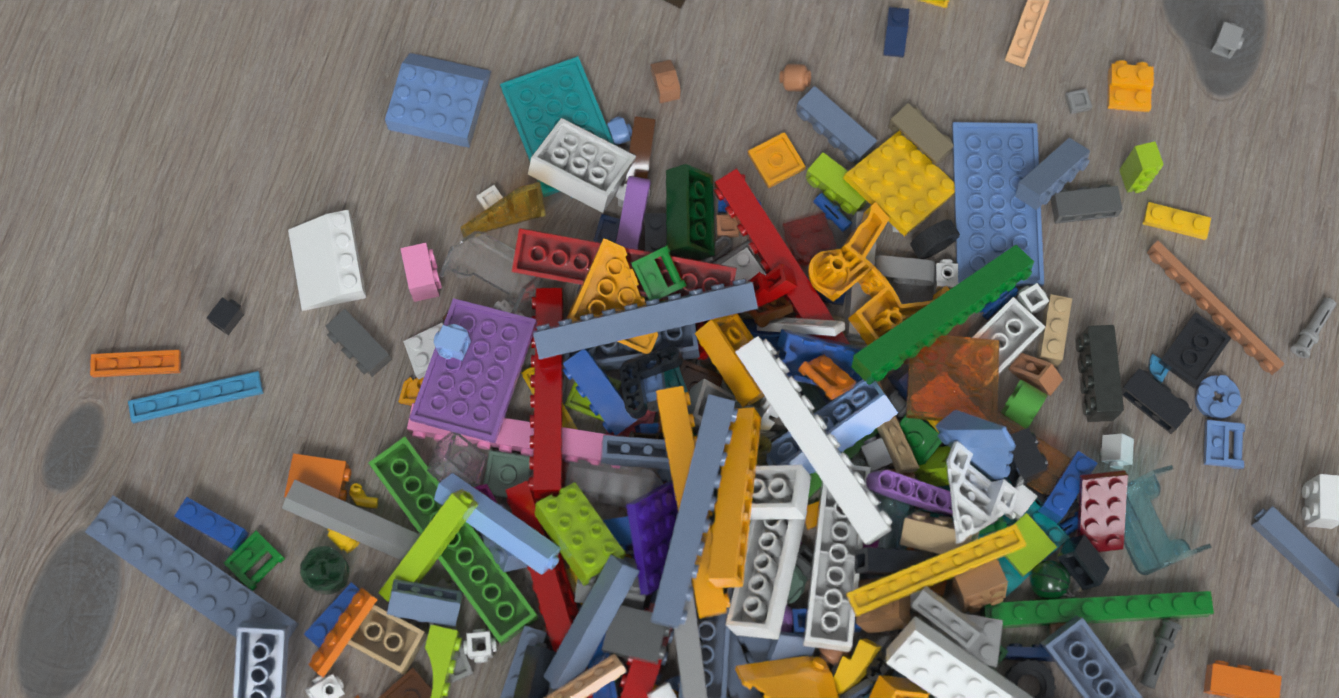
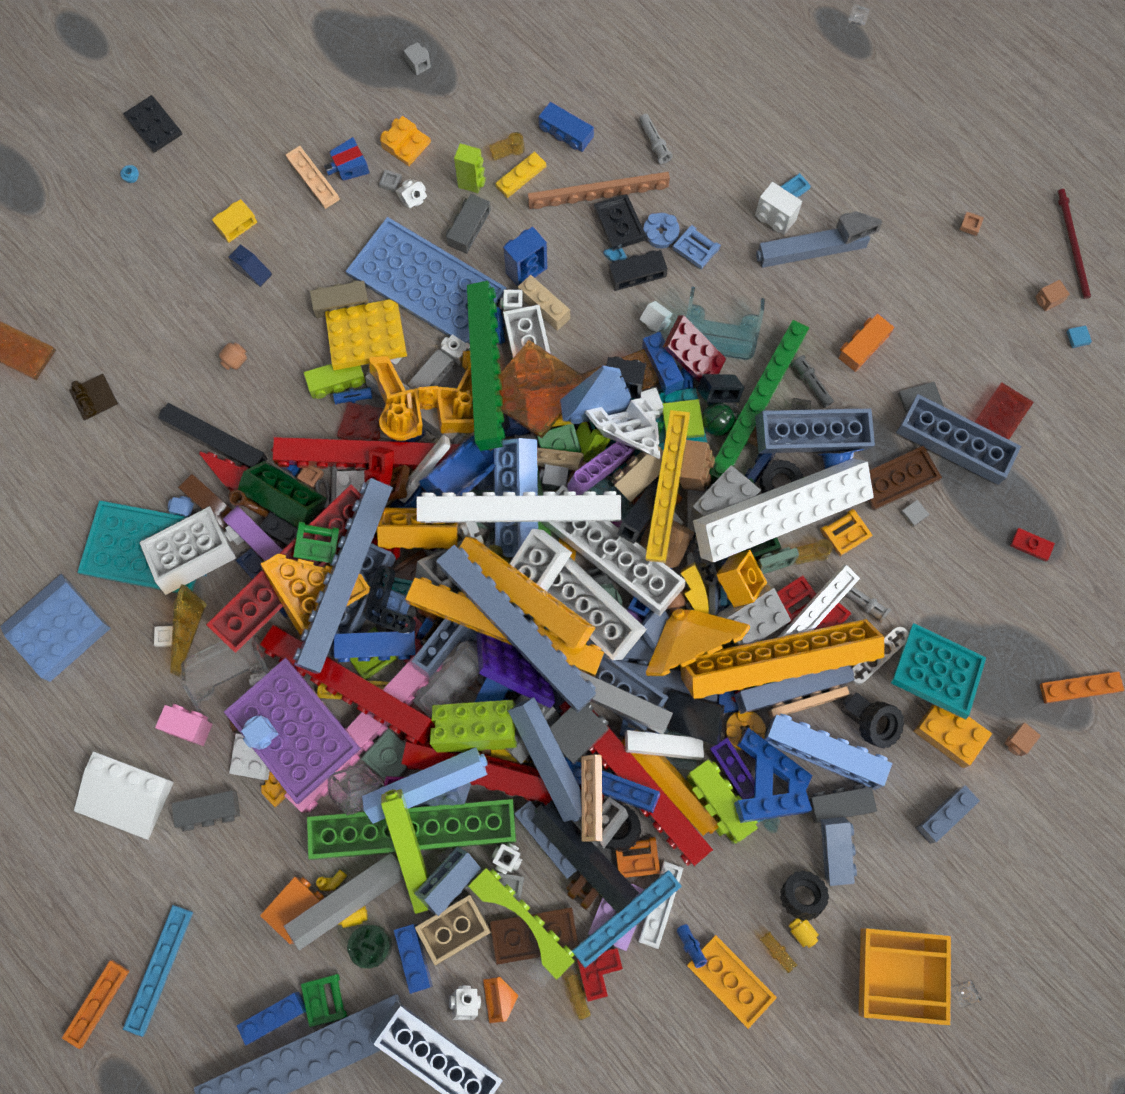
camera: 55 degrees left, 0 degrees up
black brick [206,297,244,336] -> none
orange plate [308,587,377,677] -> none
nougat slope [650,60,680,103] -> none
light orange plate [748,132,806,189] -> none
sand blue brick [796,86,877,164] -> none
orange plate [798,354,856,400] -> none
black tyre [910,219,960,259] -> none
light grey plate [911,586,983,649] -> none
bright green brick [998,380,1048,430] -> none
nougat slope [1008,353,1063,396] -> none
sand blue brick [1015,138,1090,210] -> none
pearl dark grey brick [1076,325,1124,422] -> none
none -> black brick [158,403,268,468]
none -> red slope [199,451,249,490]
none -> reddish brown piece [228,490,269,517]
none -> blue torso [324,137,369,180]
none -> white brick [396,179,427,208]
none -> clear yellow piece [489,132,525,160]
none -> blue brick [503,227,547,287]
none -> blue brick [538,102,594,152]

